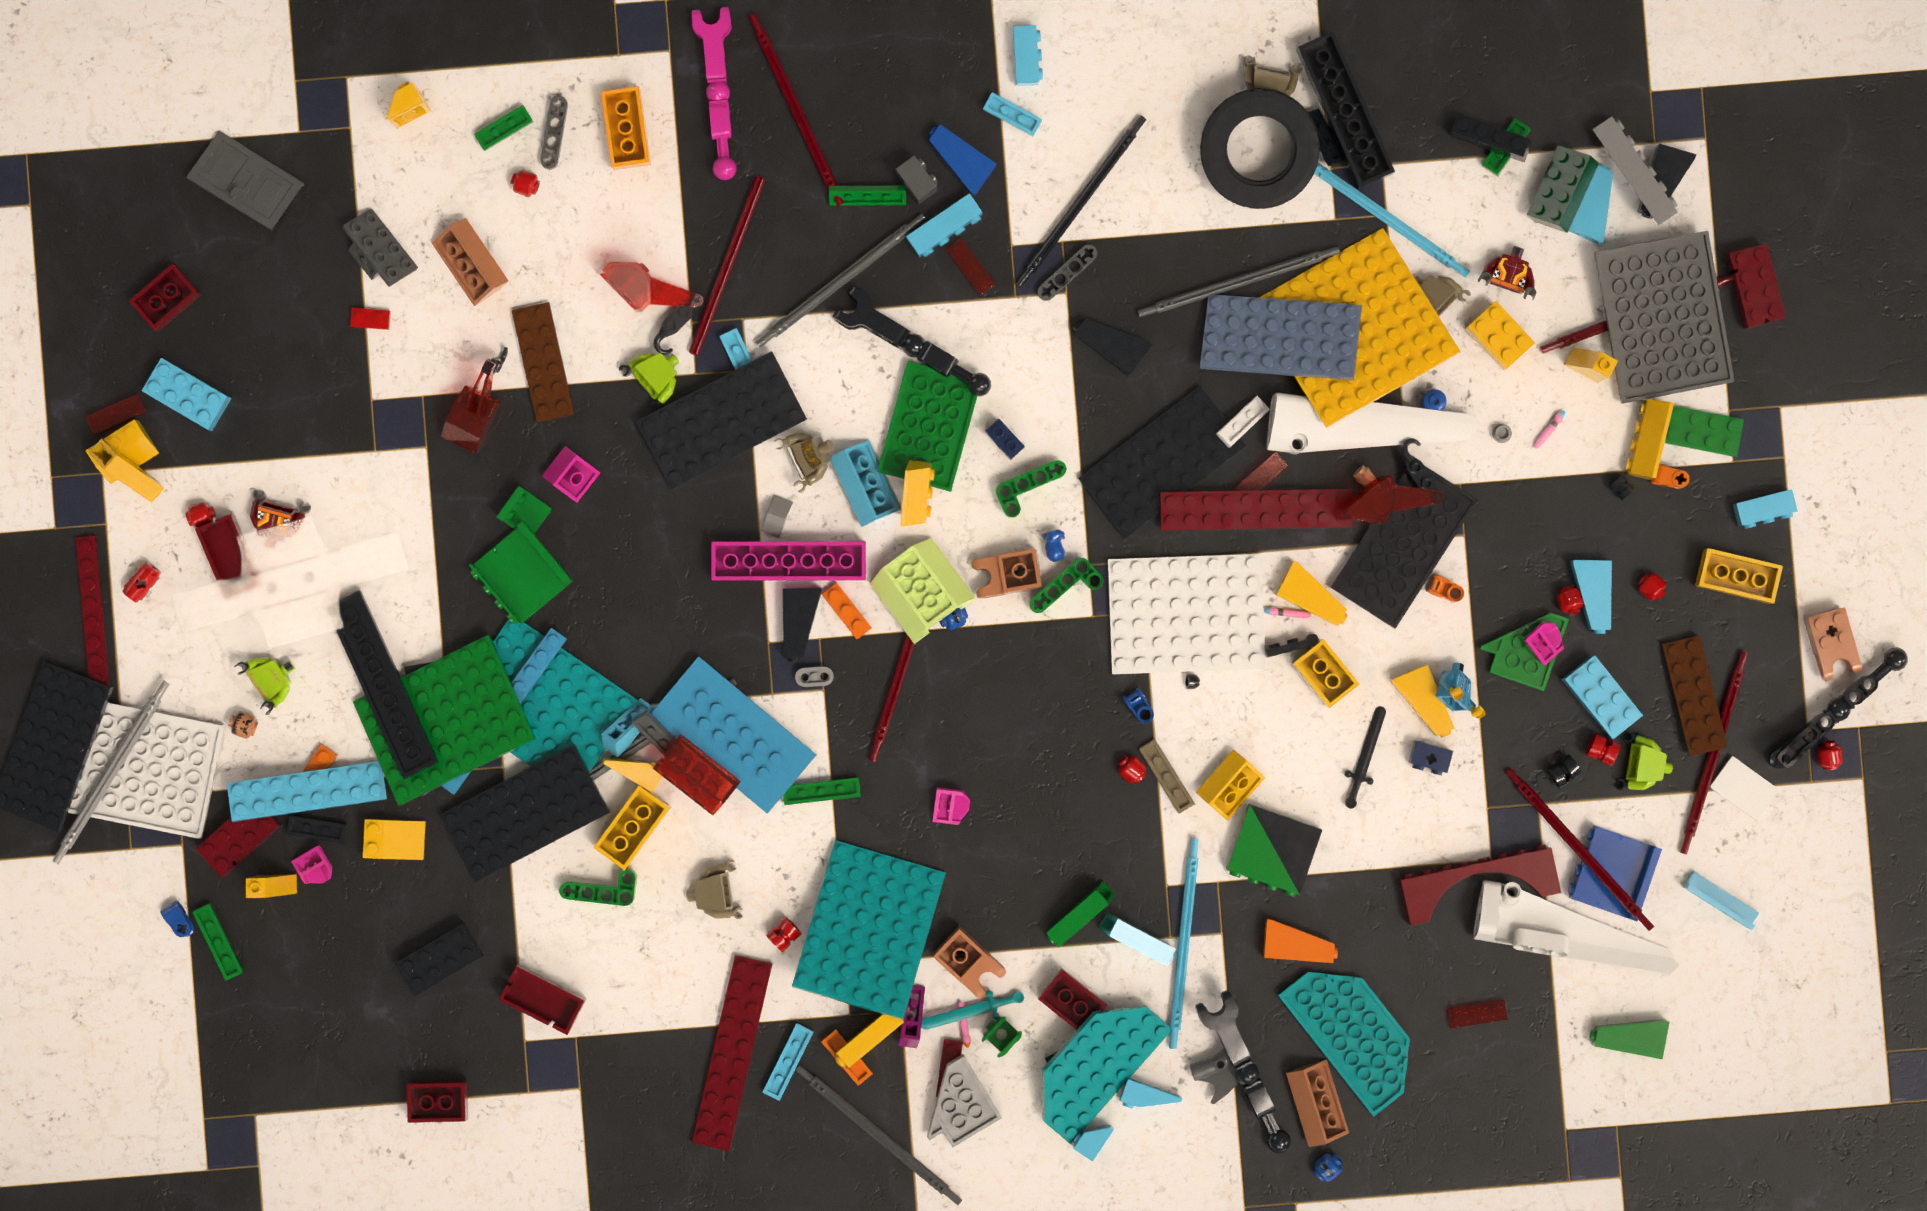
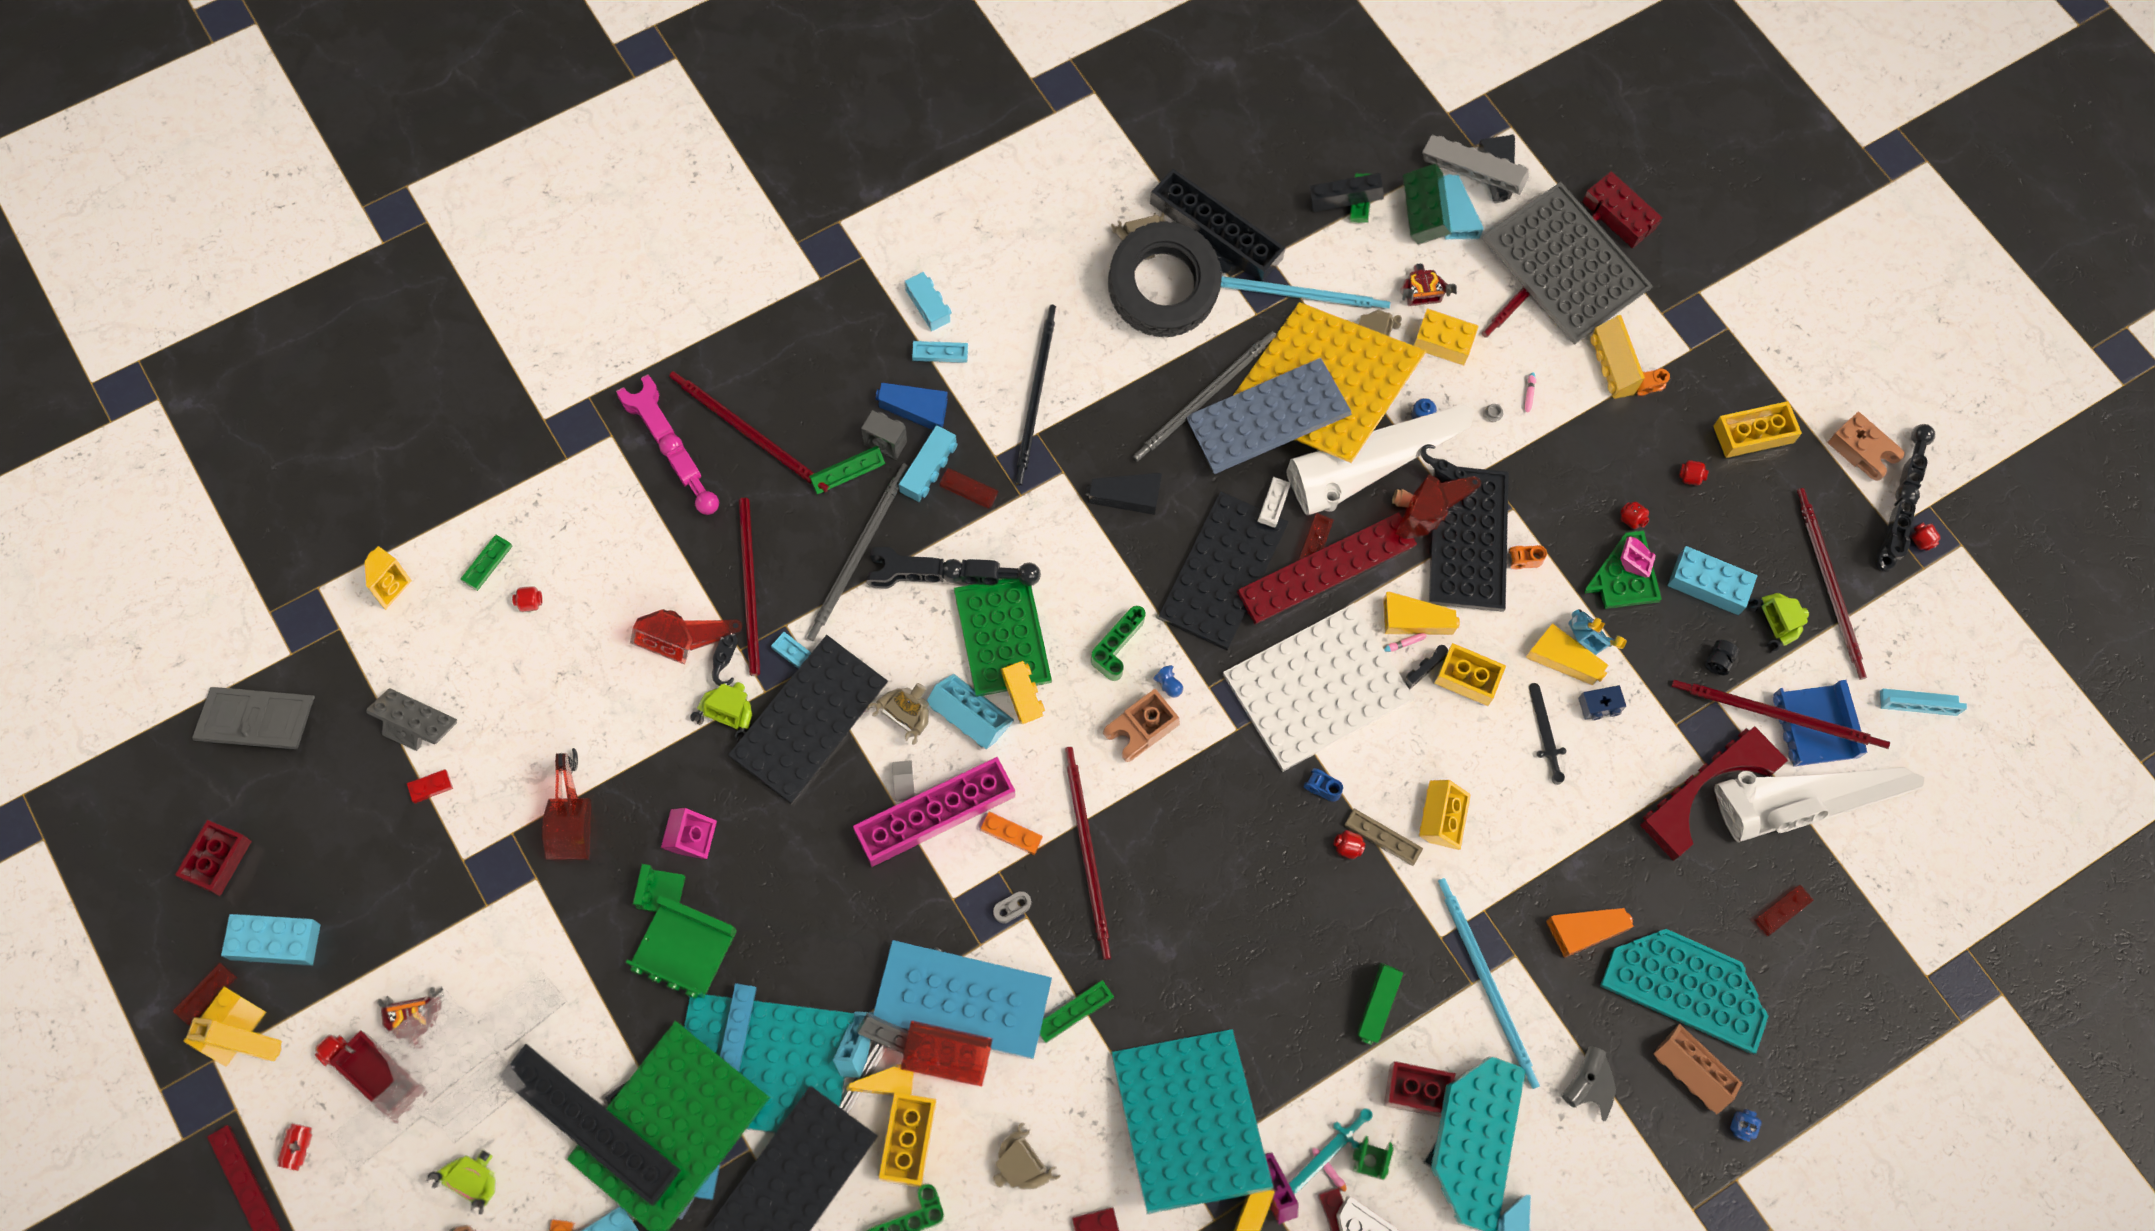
camera: 35 degrees left, 20 degrees down
nougat slope [432,218,508,306] -> none
reddish brown plate [512,302,575,423] -> none
dark grey beam [541,95,568,170] -> none
light orange brick [601,86,651,170] -> none
red wheel [766,916,802,952] -> none
black slope [783,588,822,662] -> none
yellowish green slope [870,538,976,644] -> none
dark pink slope [932,787,970,825] -> none
nougat brick [933,925,1007,999] -> none
blue head [939,607,968,631] -> none
dark blue brick [985,419,1025,461] -> none
green beam [1030,558,1103,613] -> none
dark grey beam [1038,245,1097,301] -> none
slope [1098,912,1176,966] -> none
medium azure slope [1120,1078,1182,1109] -> none
black hinge [1185,674,1200,689] -> none
black piece [1195,990,1291,1154] -> none
panel [1226,804,1322,897] -> none
yellow slope [1564,348,1618,383] -> none
medium azure slope [1570,560,1612,634] -> none
red wheel [1586,733,1621,766] -> none
green slope [1589,1019,1670,1060] -> none
black wheel [1608,473,1636,500] -> none
reddish brown plate [1662,635,1728,756] -> none
green plate [1664,406,1744,457] -> none
white tile [1710,756,1779,821] -> none
medium azure brick [1733,489,1798,529] -> none

